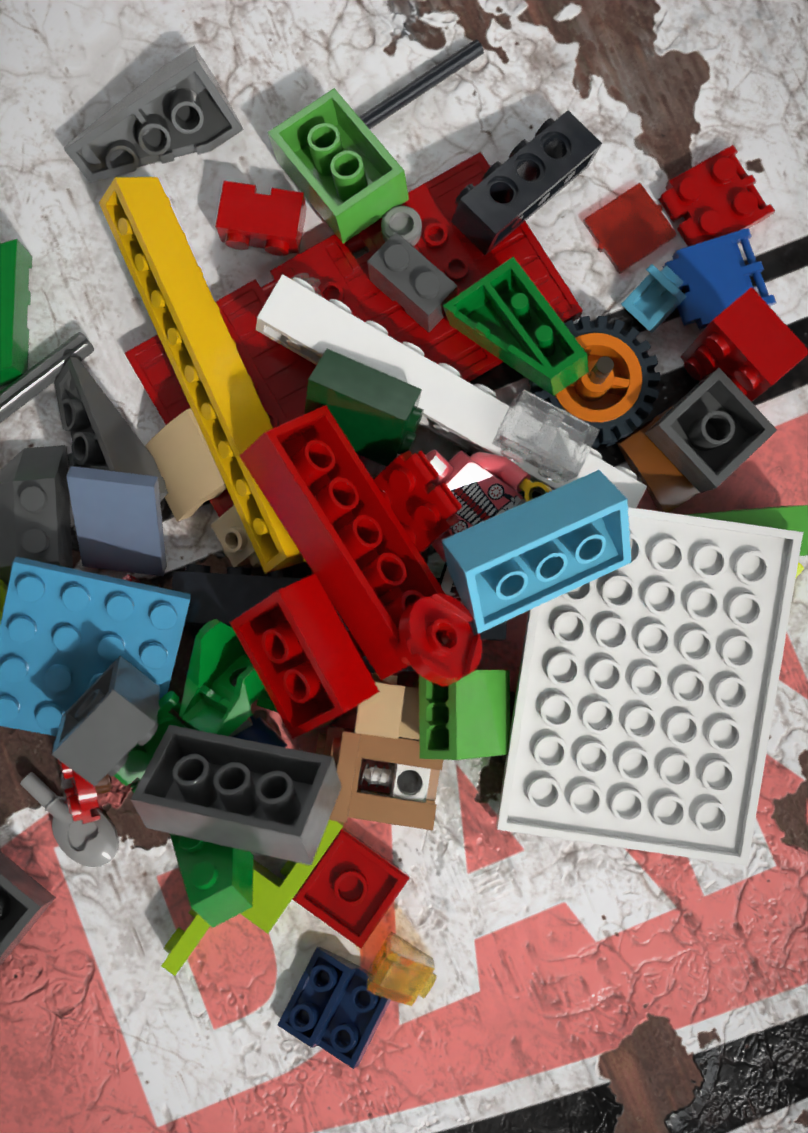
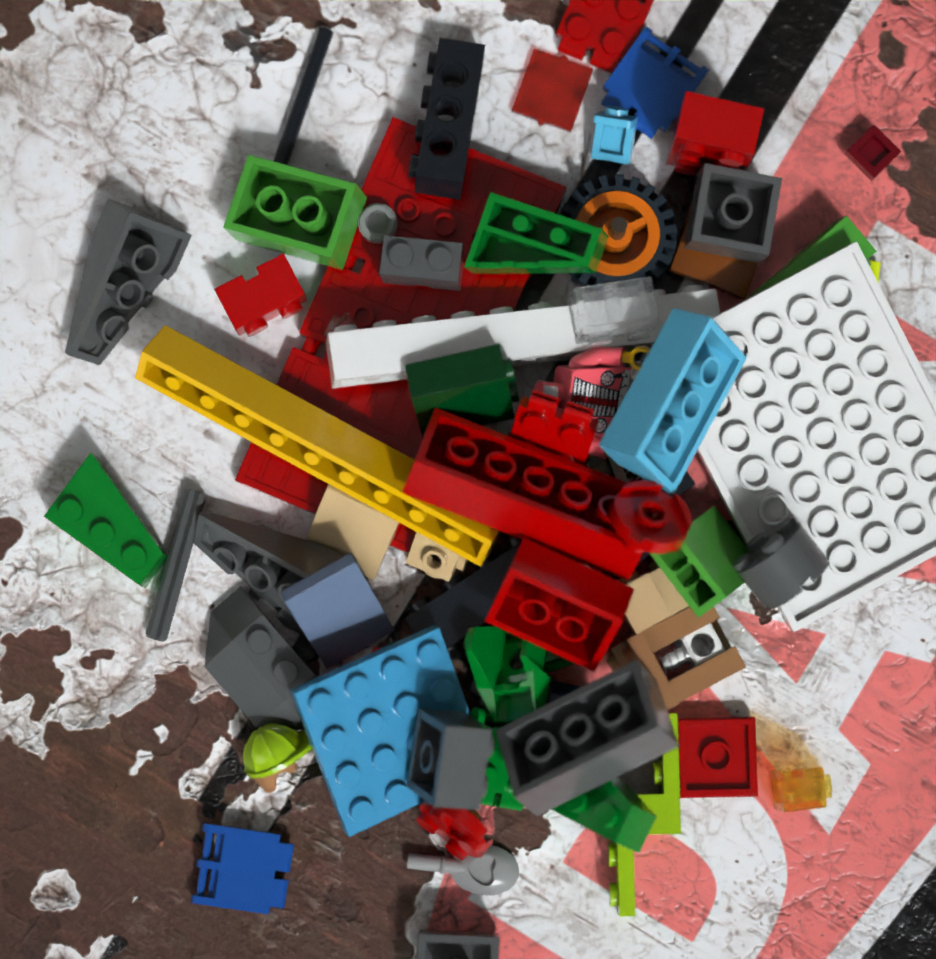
camera: 30 degrees left, 0 degrees up
dark blue slope [277,947,397,1069] -> none
none -> dark grey brick [732,516,829,609]

